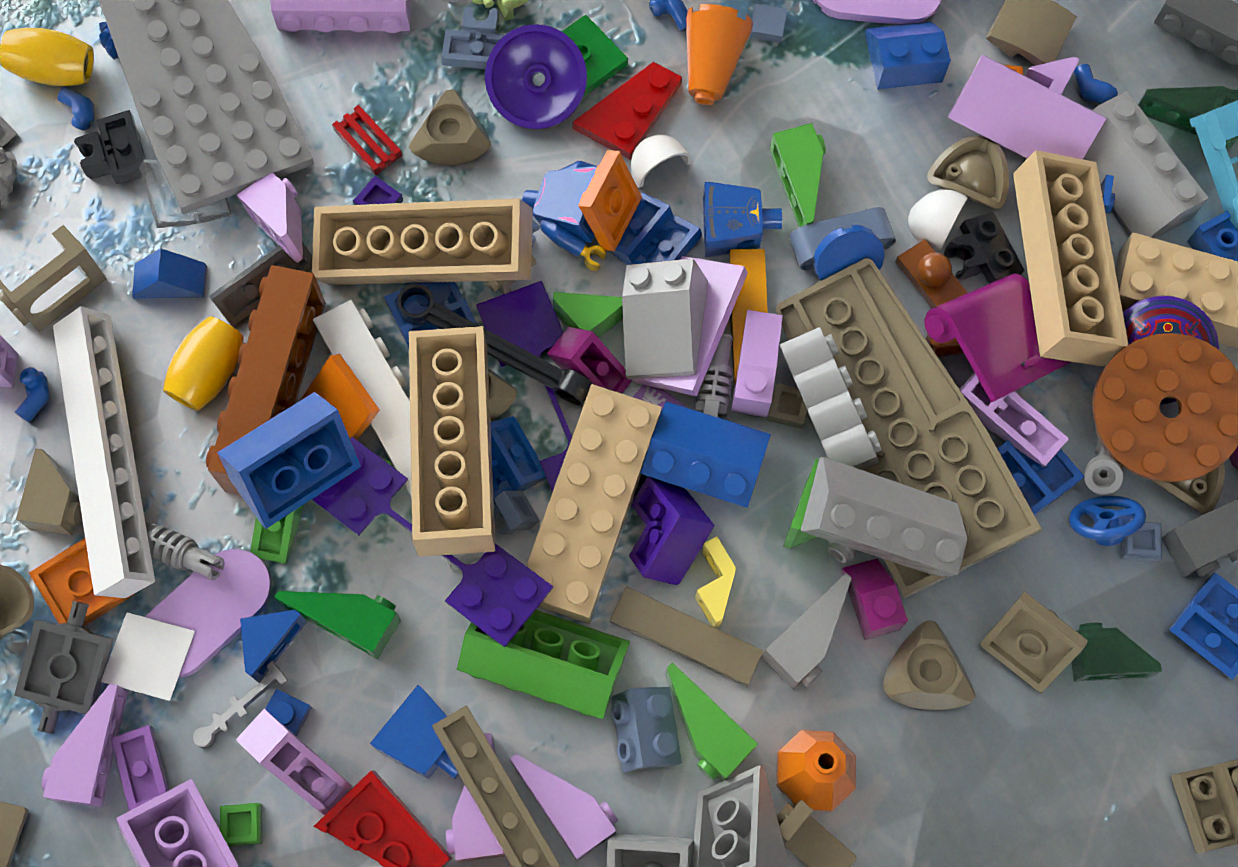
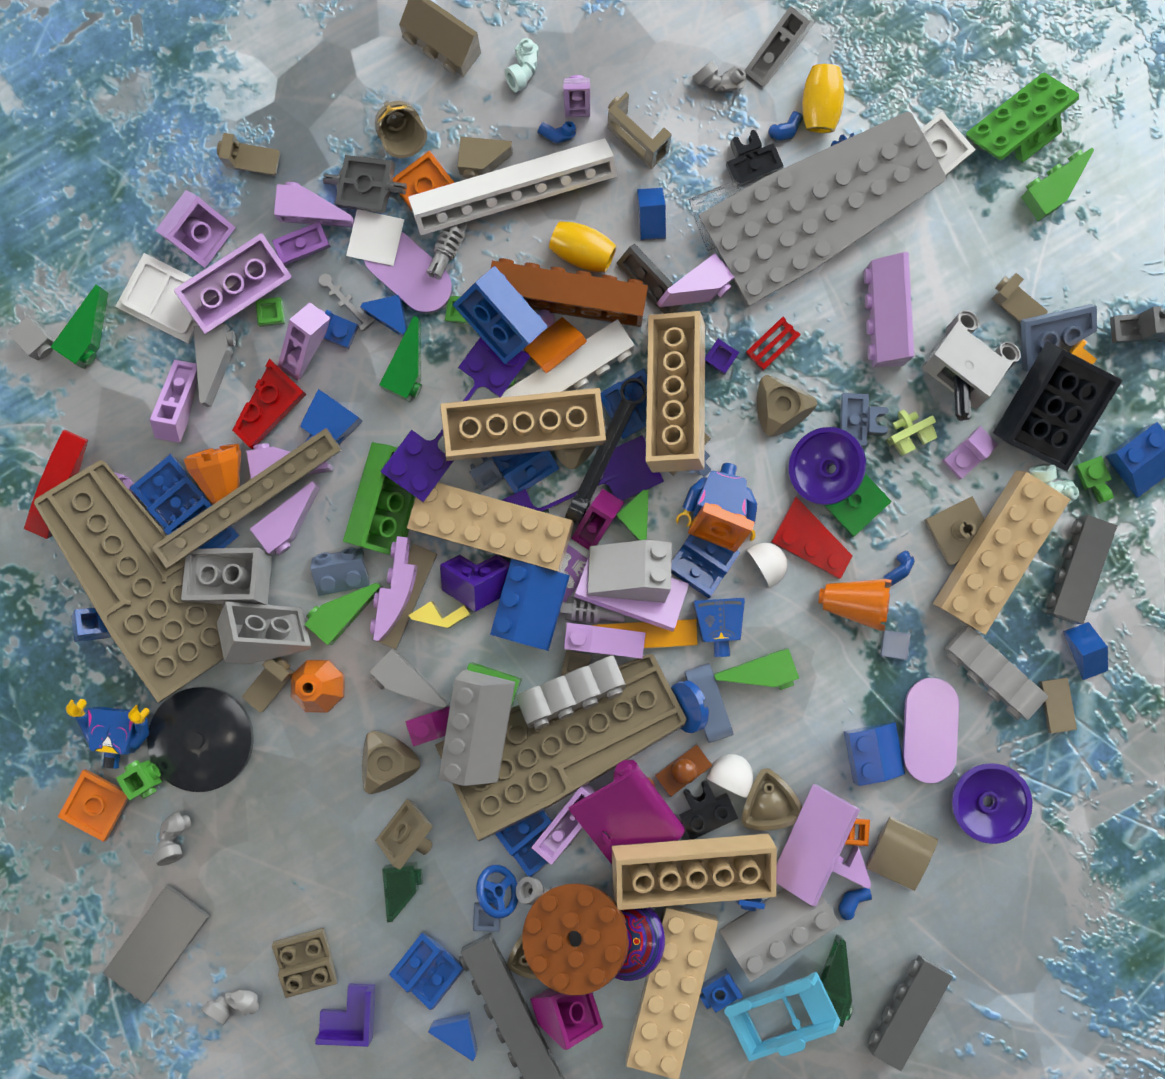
camera: 95 degrees right, 15 degrees up
none -> lavender slope [370,536,418,641]

